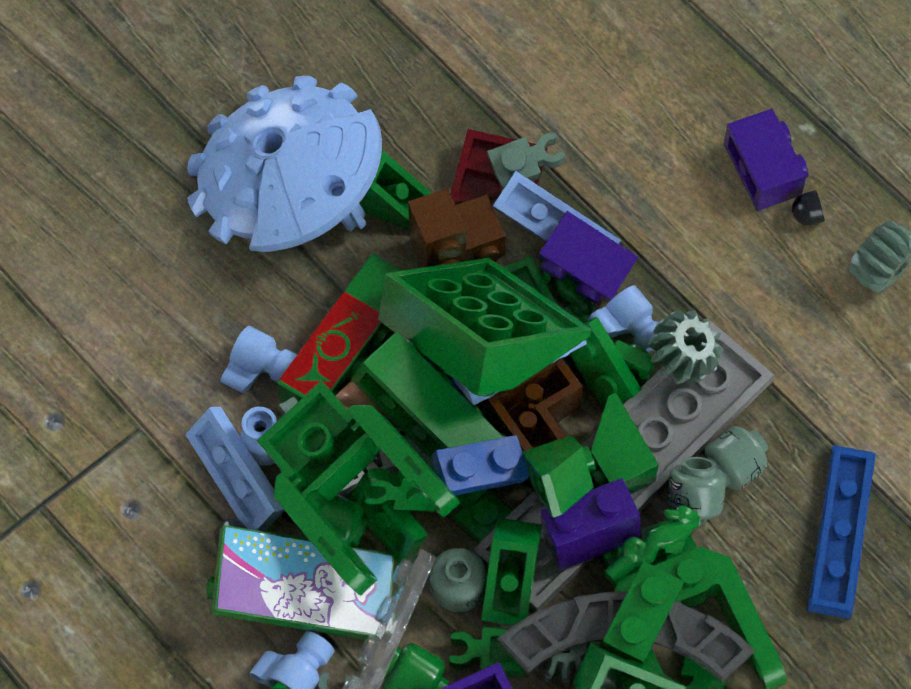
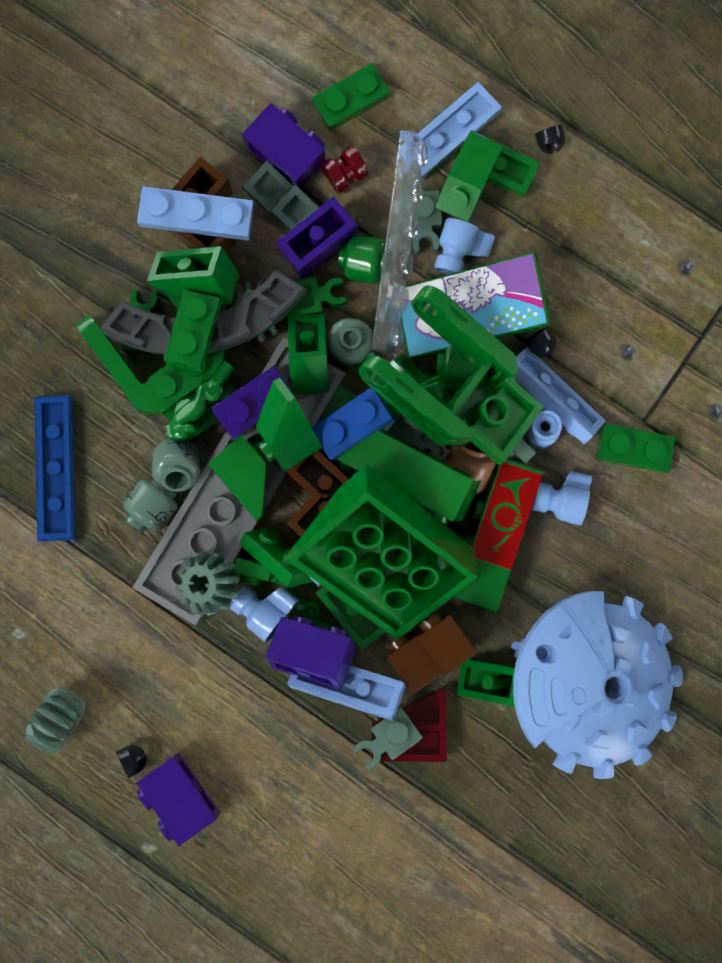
camera: 165 degrees right, 20 degrees up
none -> green plate [595,423,676,474]

